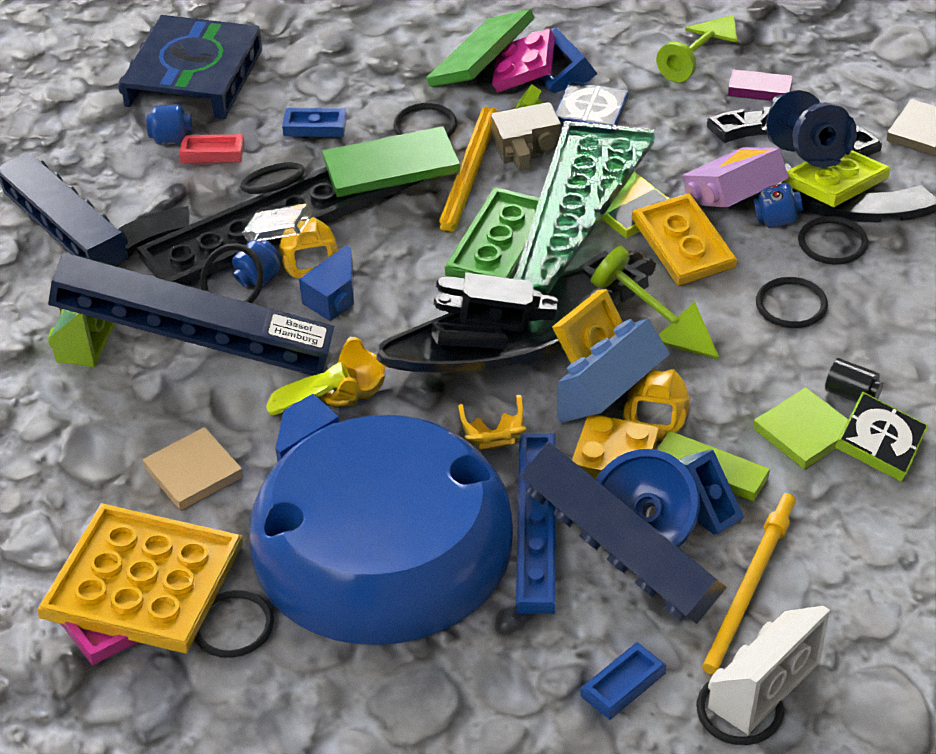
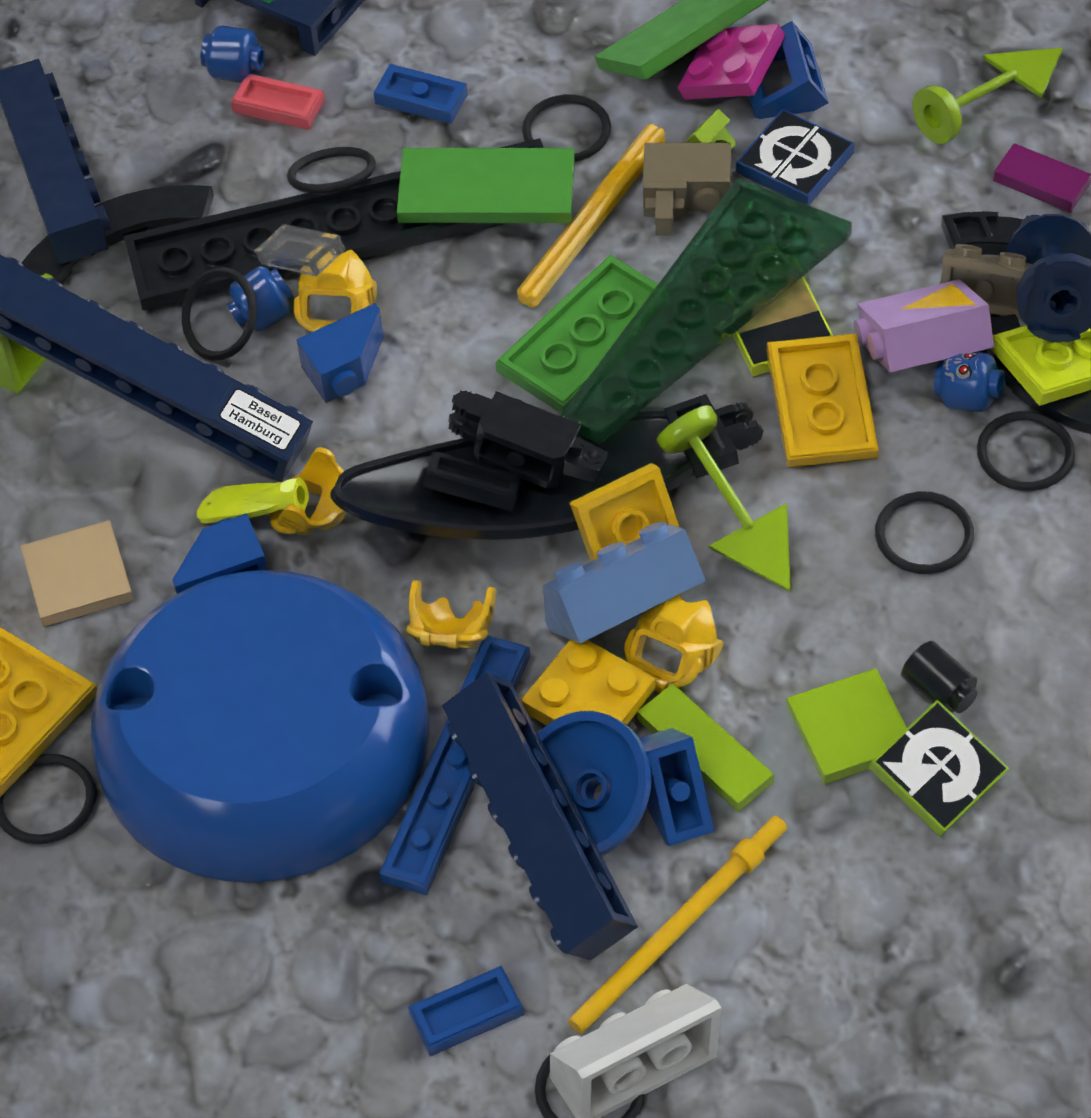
camera: 20 degrees right, 10 degrees up
none -> dark tan bracket [940,244,1033,319]

